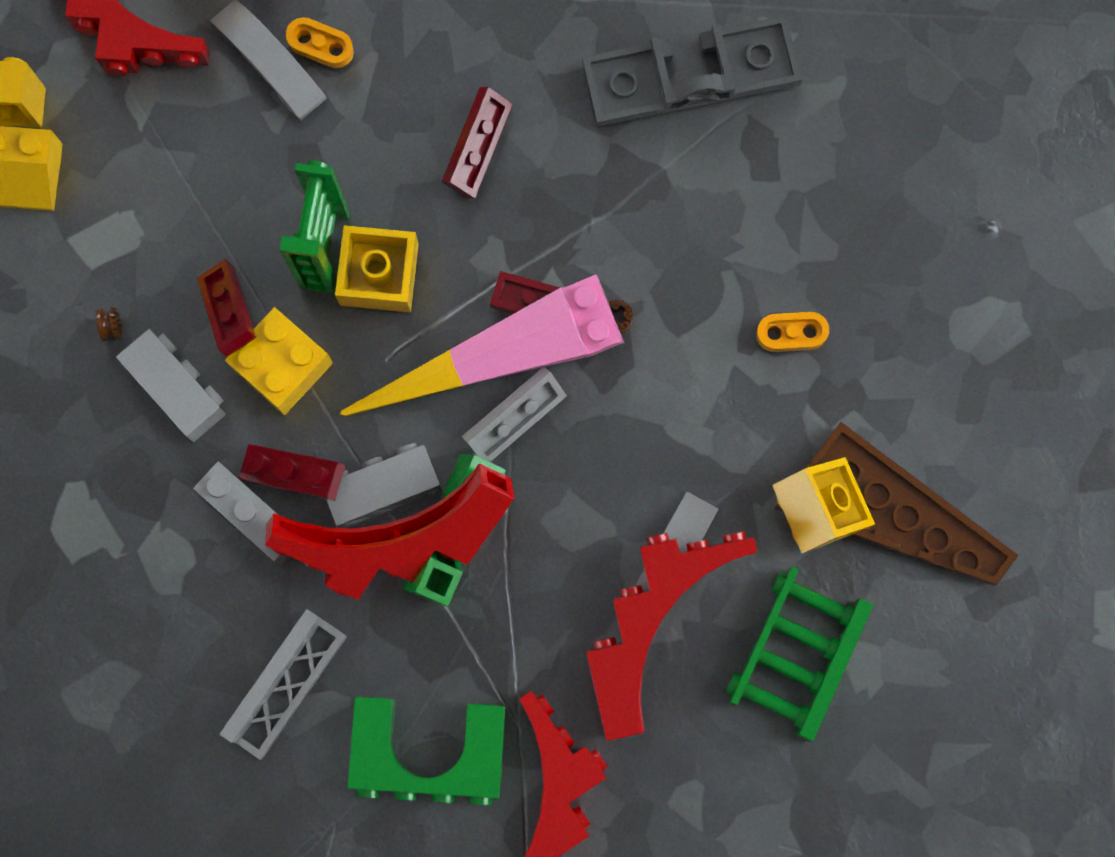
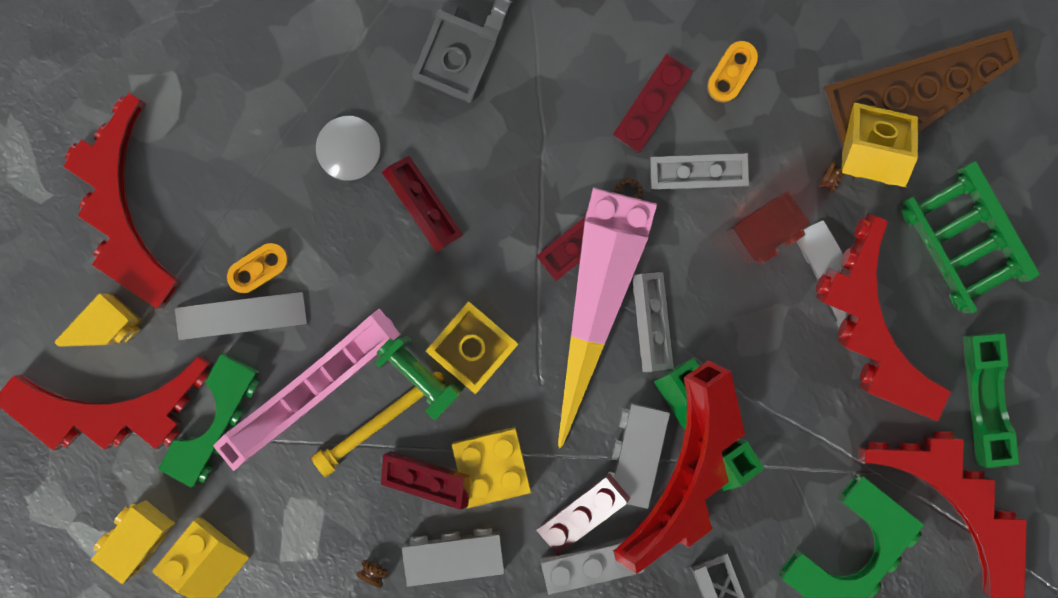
camera: 55 degrees left, 10 degrees up
none -> green arch [158,353,260,488]
none -> bright pink arch [213,308,401,471]
none -> yellow piece [310,371,444,478]
none -> light grey dish [316,116,381,181]
none -> dark red plate [612,54,693,153]
none -> light grey plate [650,153,749,190]
none -> clear red brick [725,191,810,265]
none -> reddish brown bush [818,160,844,193]
none -> green arch [963,333,1019,468]

